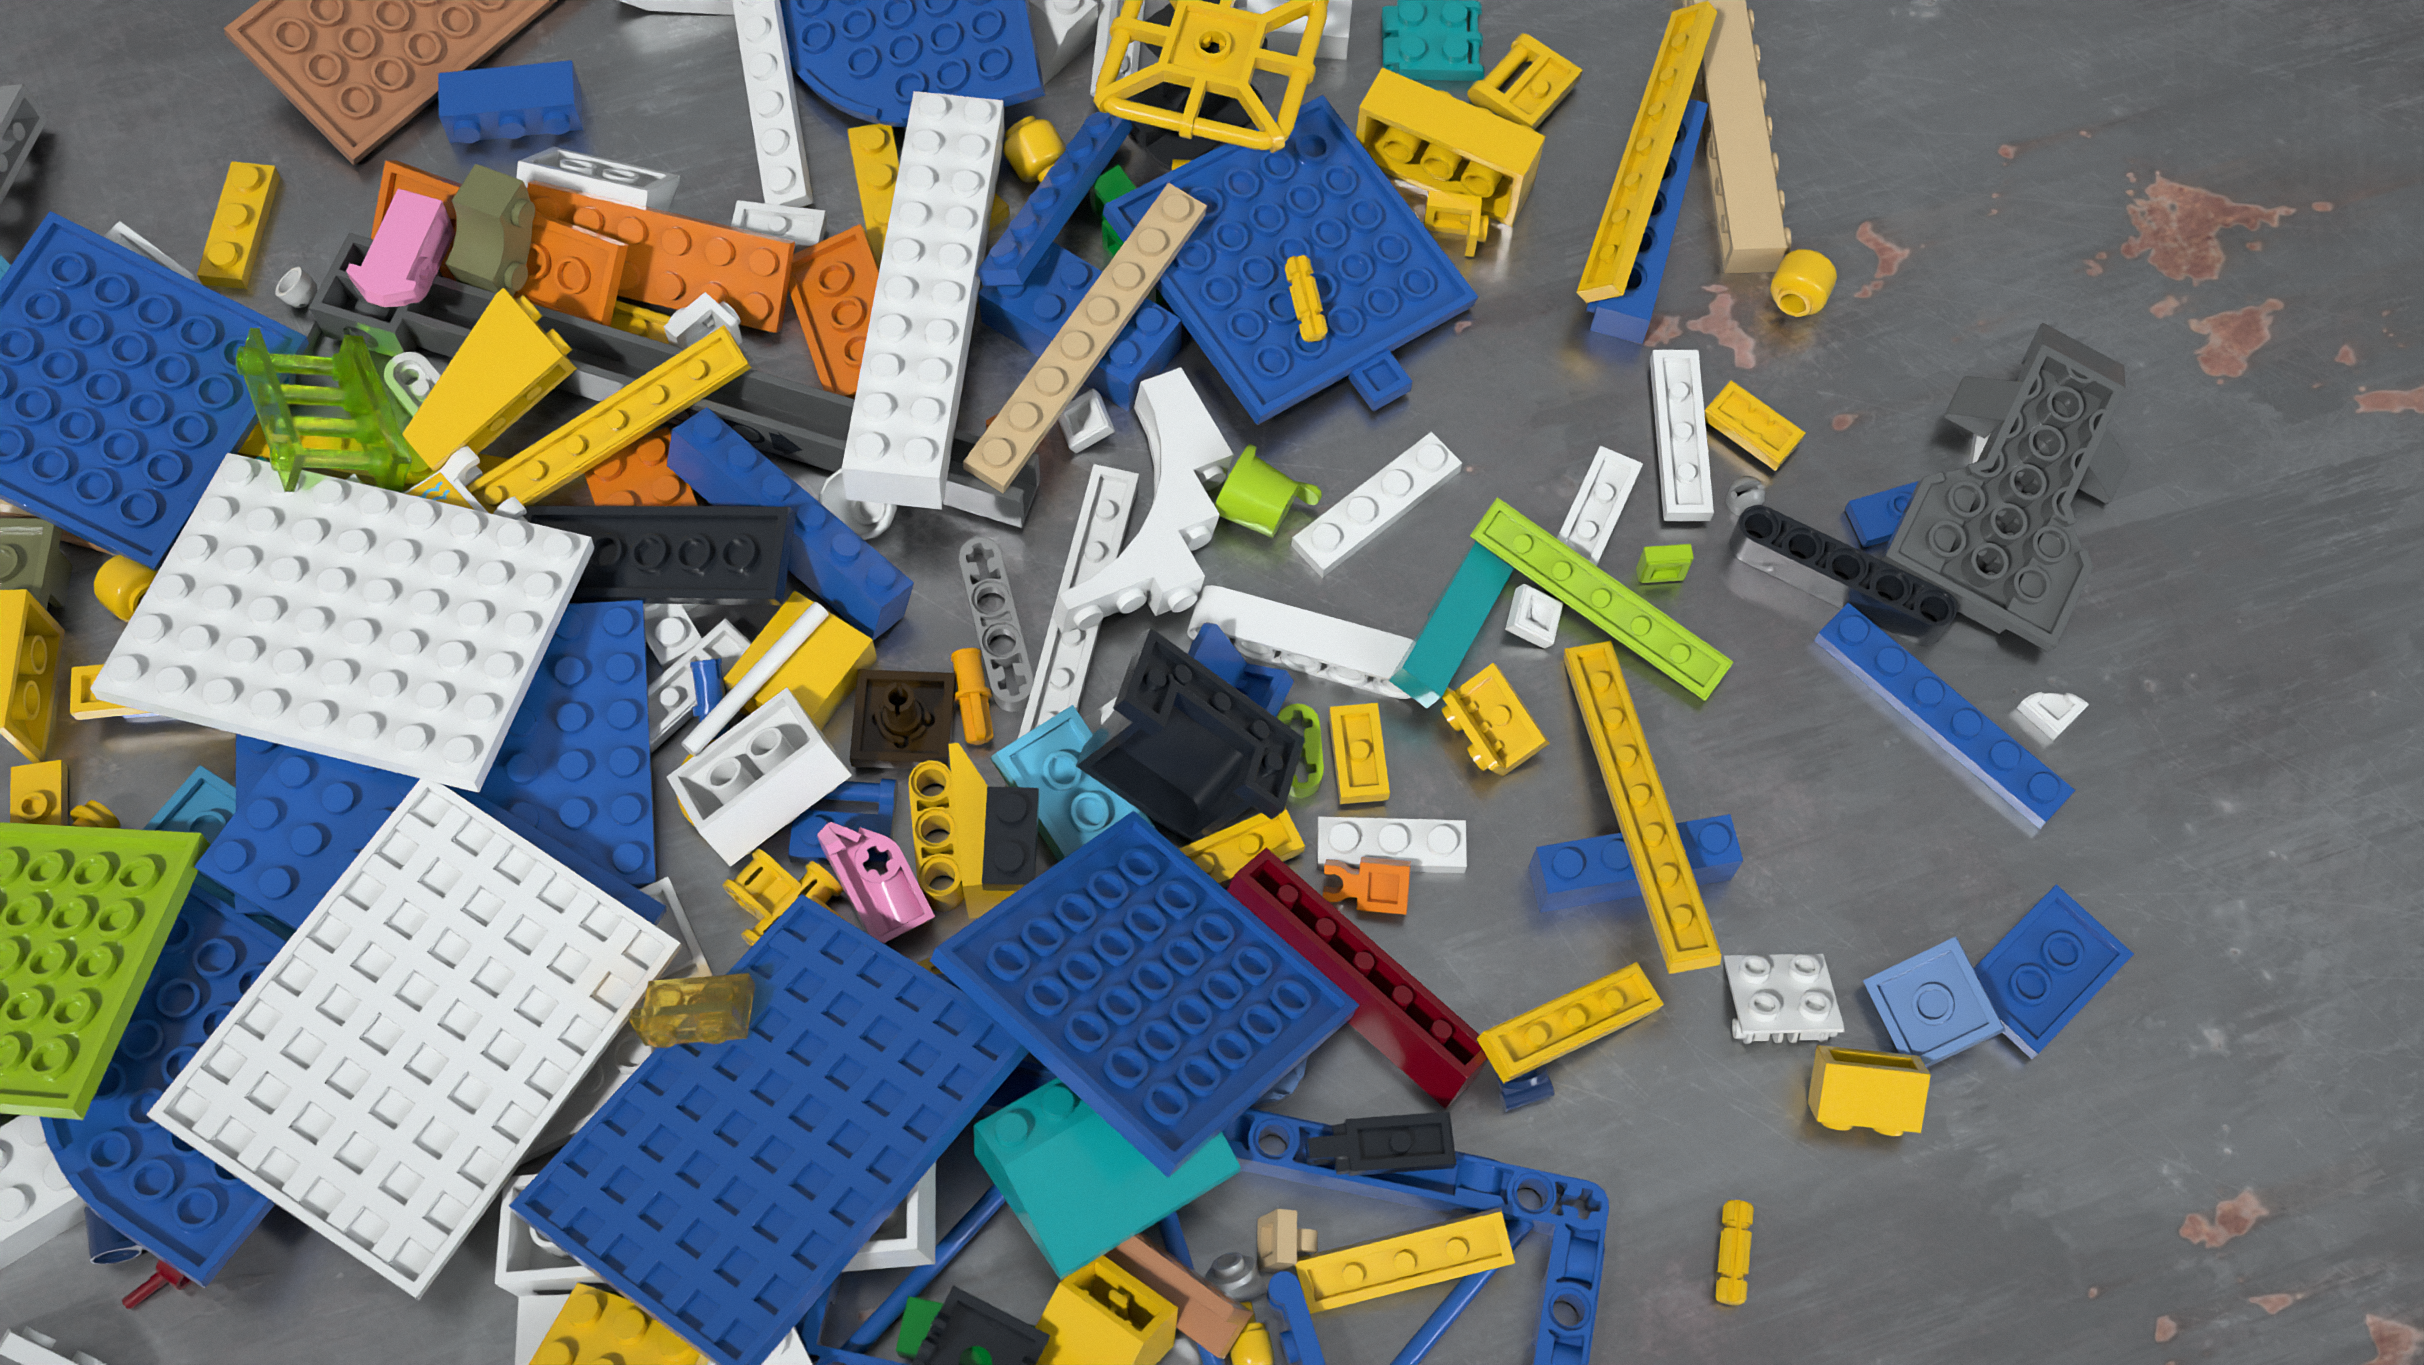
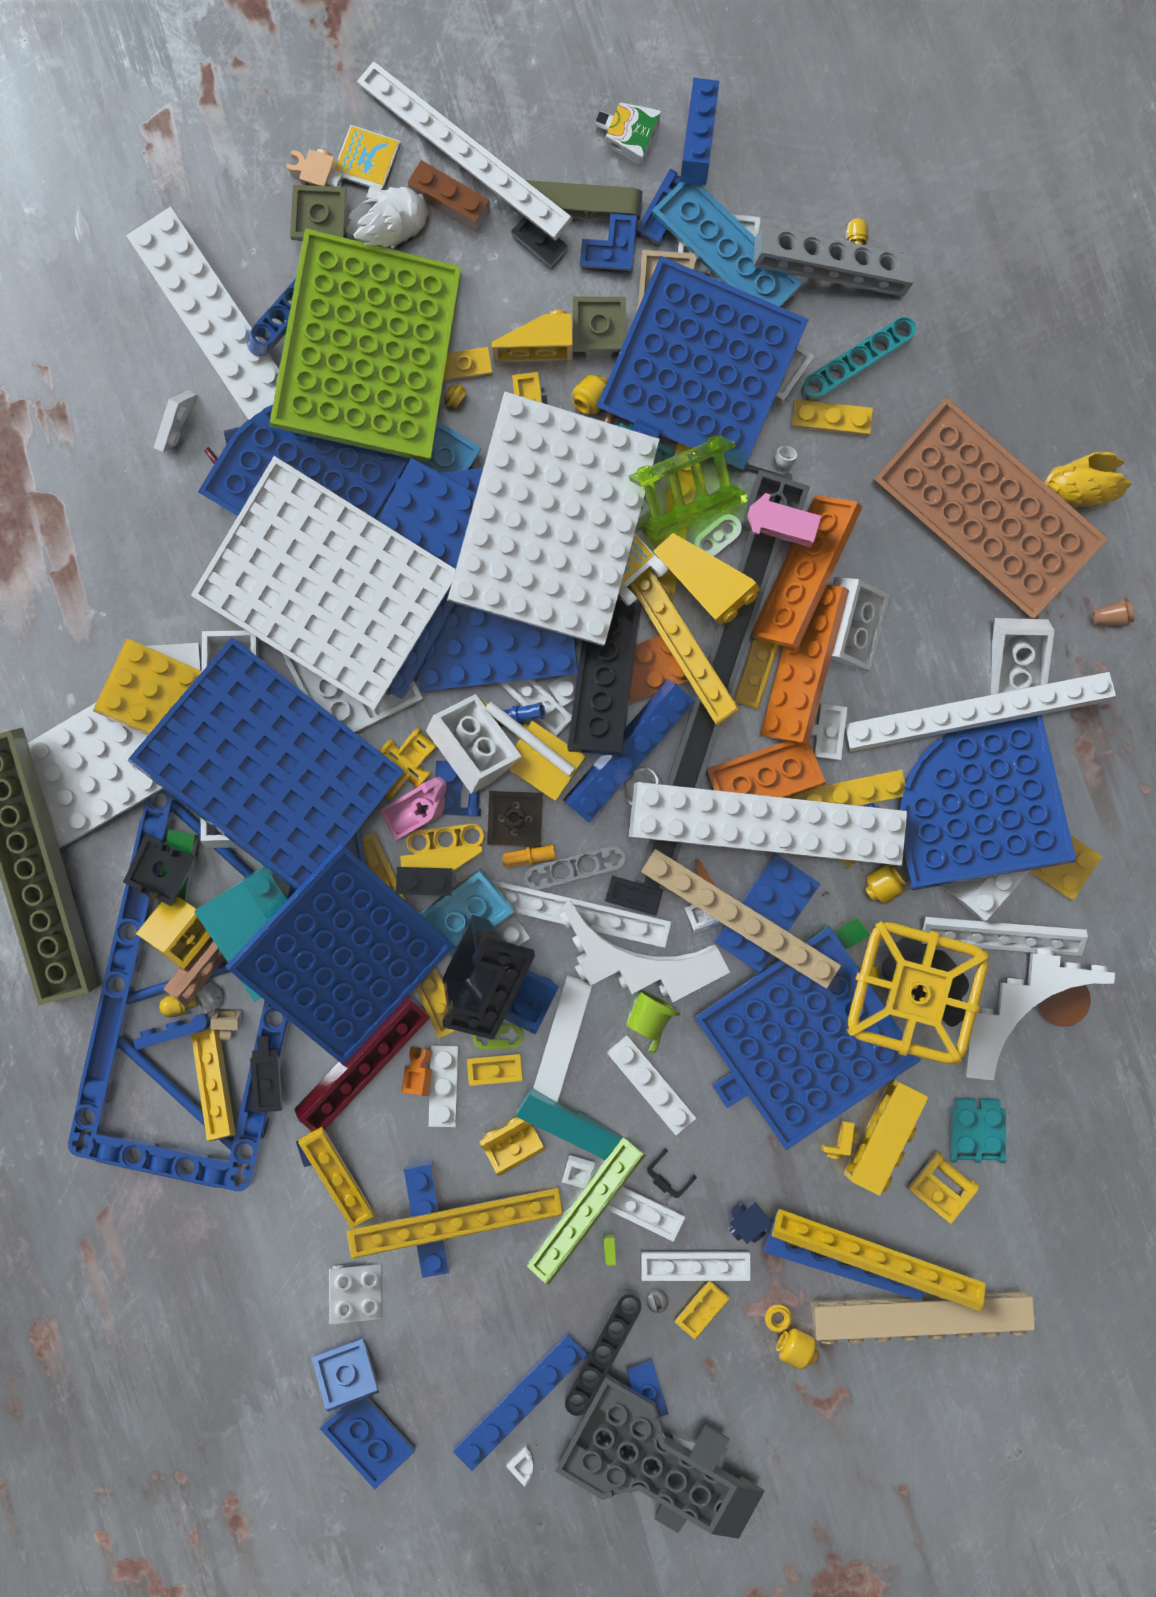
camera: 95 degrees right, 20 degrees up
blue brick [438,60,583,143] -> none
olive brick [445,163,535,296] -> none
clear yellow bracket [629,973,755,1048] -> none
white bracket [664,292,743,349] -> none
blue plate [977,112,1133,286] -> none
yellow axle [1285,255,1328,342] -> none
yellow axle [1715,1200,1754,1305] -> none
yellow piece [1808,1045,1931,1136] -> none
none -> black plate [605,875,663,916]
none -> black piece [647,1148,697,1198]
none -> dark blue brick [728,1199,772,1244]
none -> yellow plate [765,1304,792,1332]
none -> teal beam [801,317,916,402]

